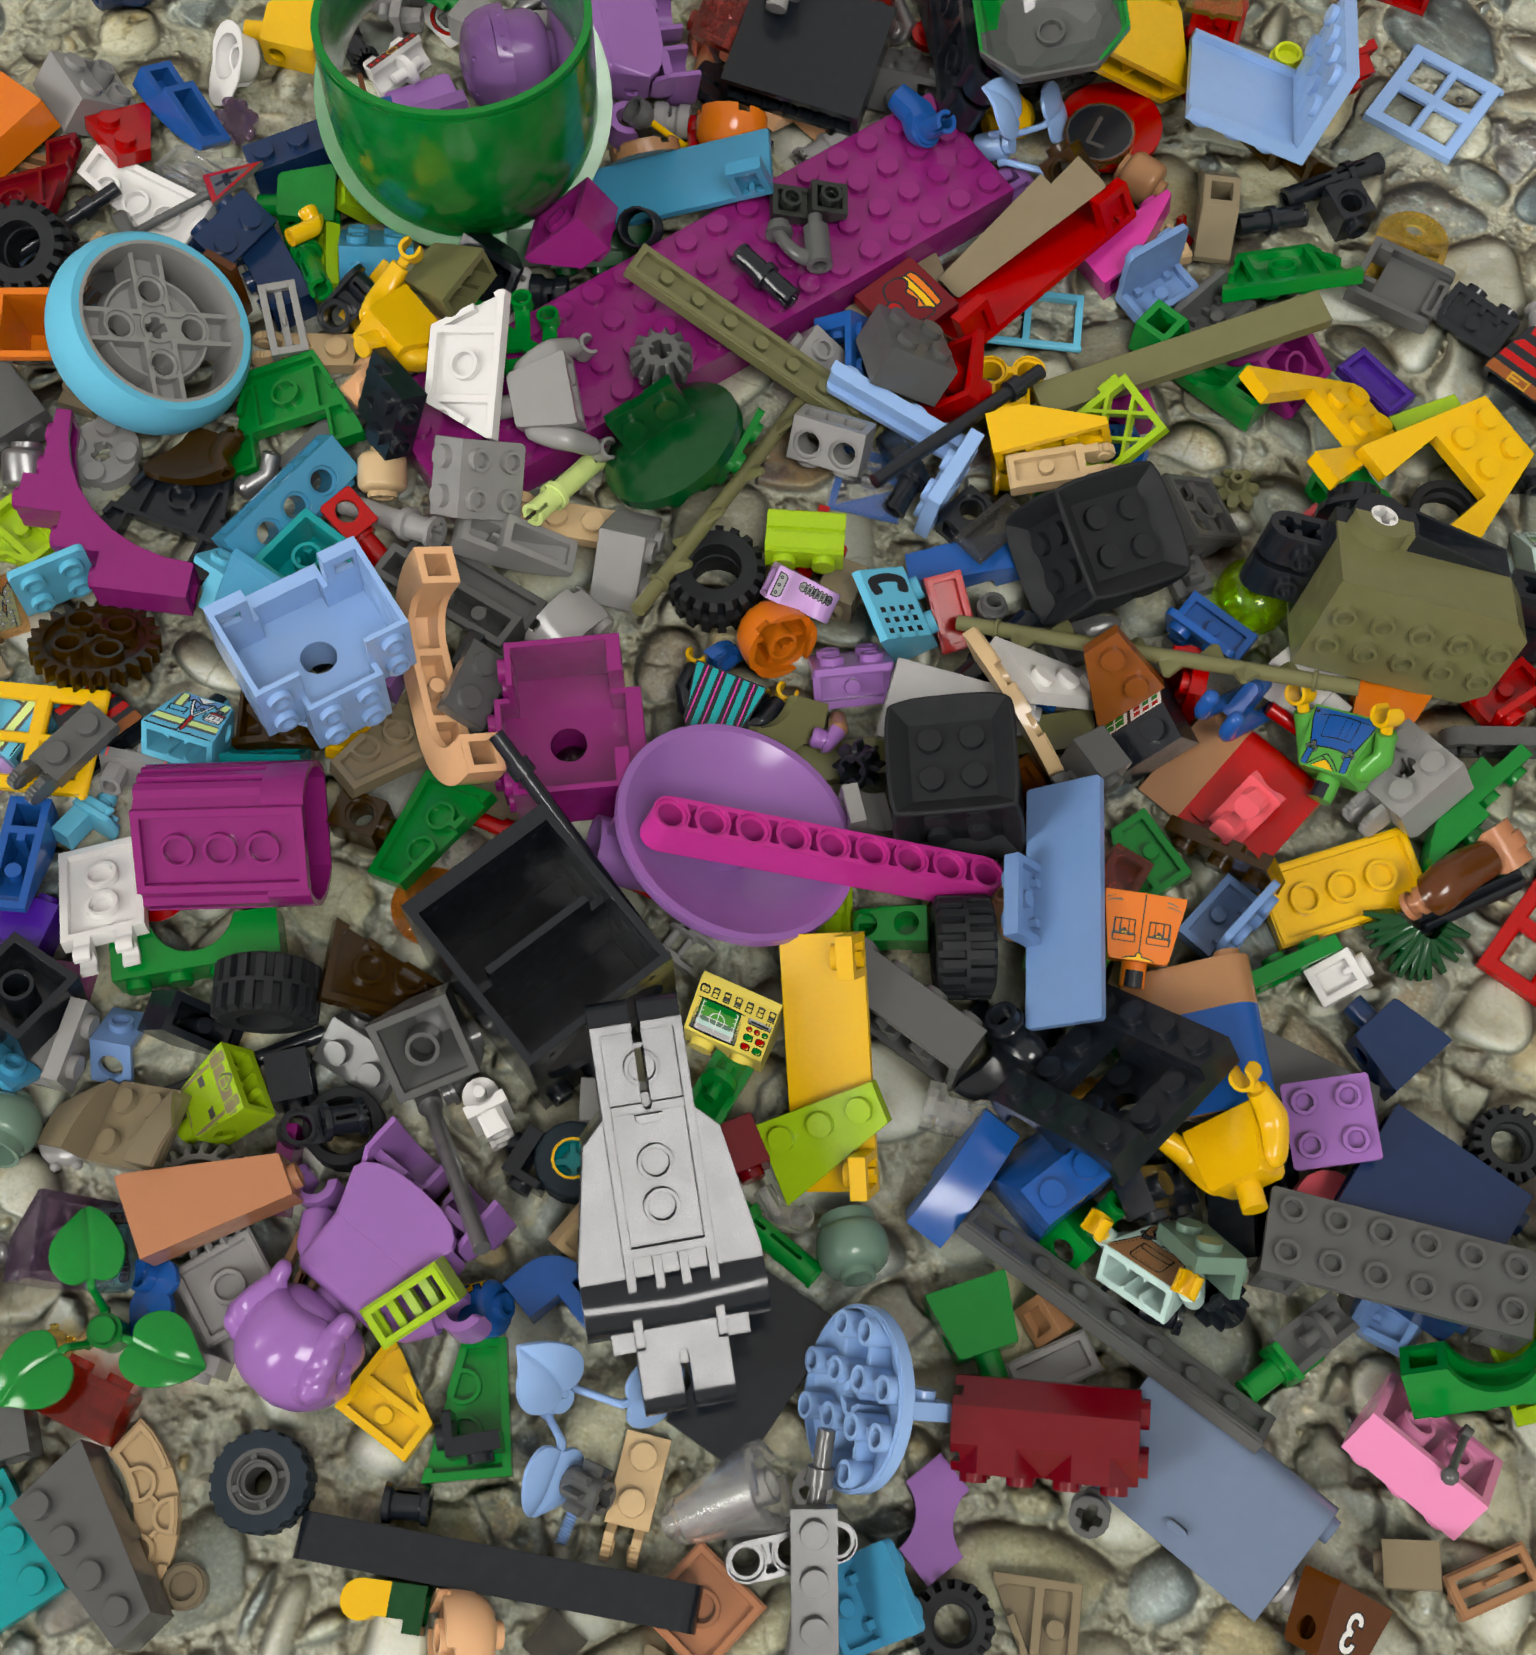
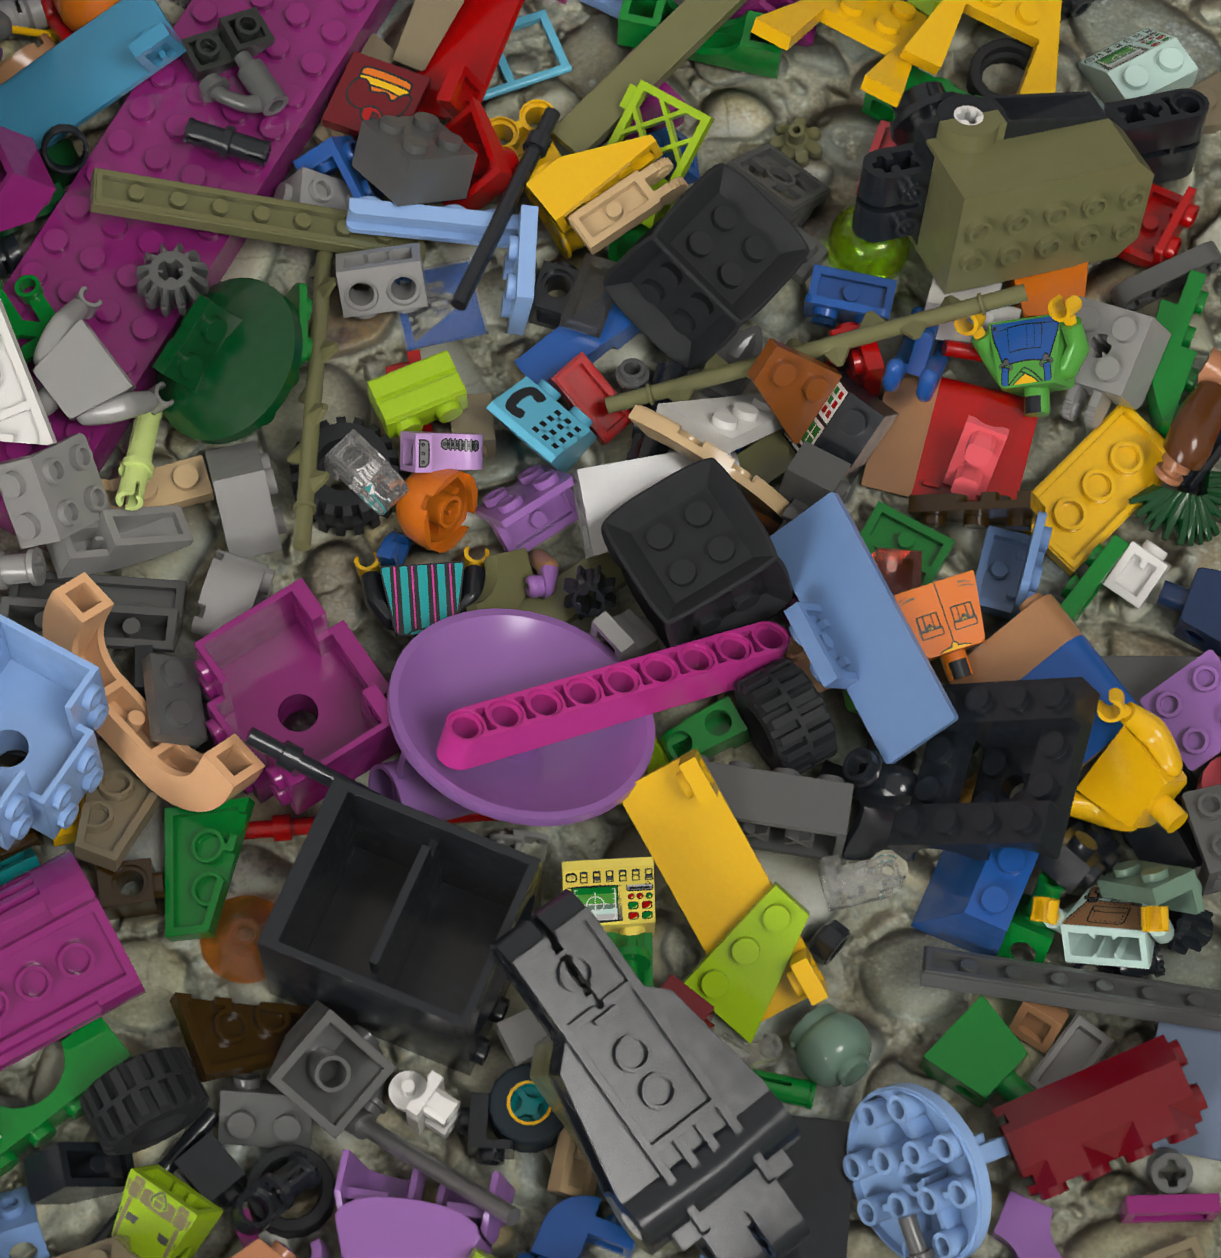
camera: 30 degrees left, 0 degrees up
black arm [876,429,930,519] -> none
blue slope [905,1108,1020,1248] -> none
none -> clear leg [324,429,409,515]
none -> black tile [809,919,850,966]
none -> magenta tile [1119,1193,1221,1224]

